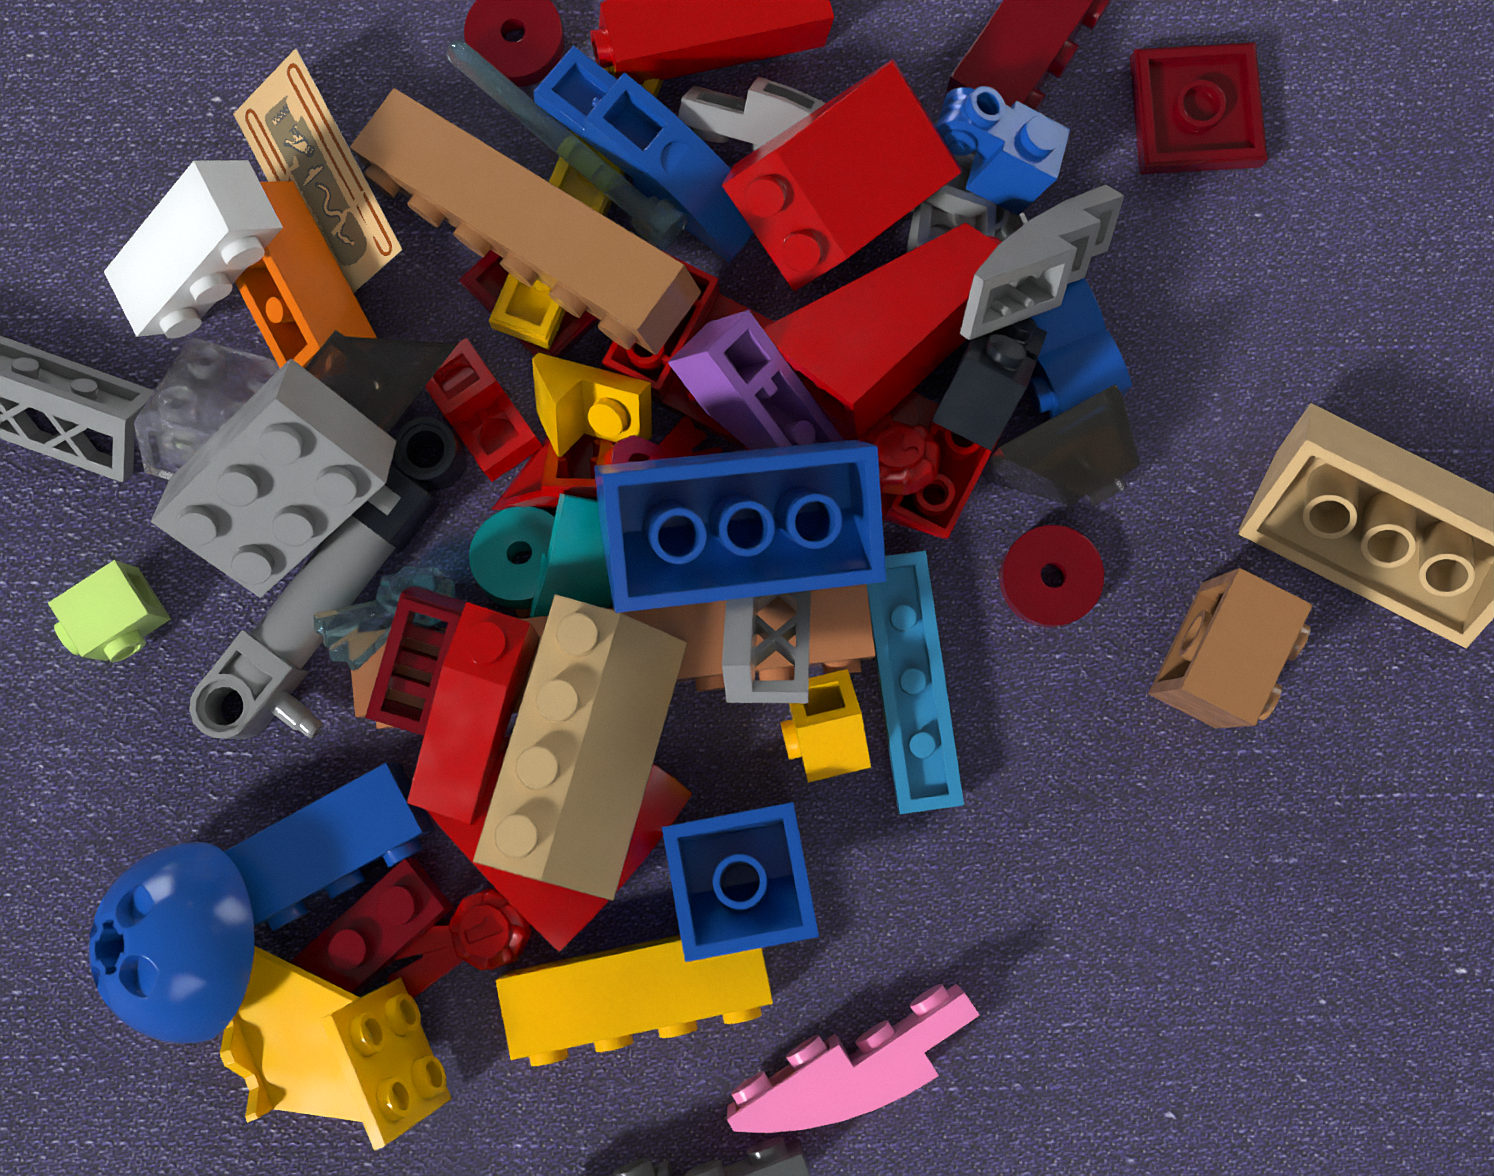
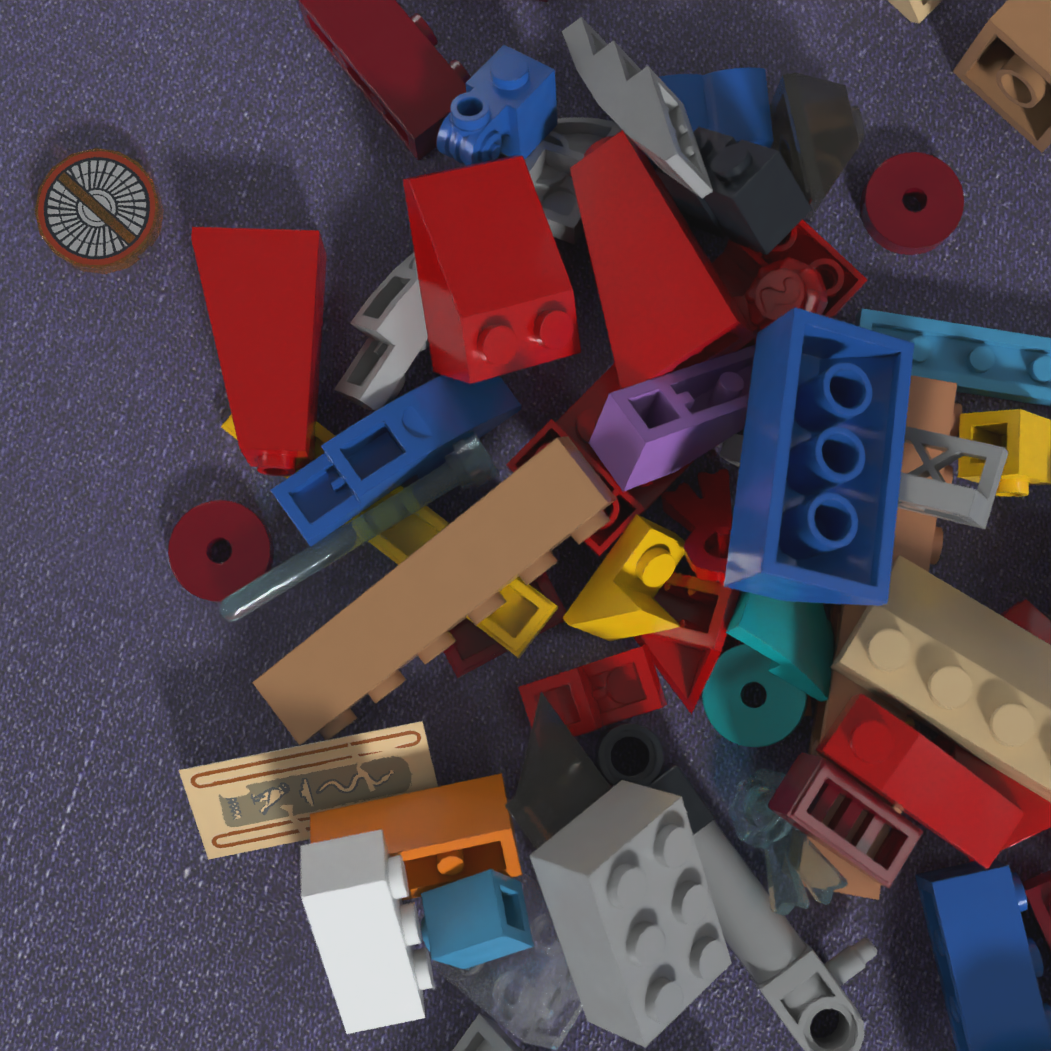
camera: 75 degrees left, 0 degrees up
none -> dark azure brick [421,869,534,969]

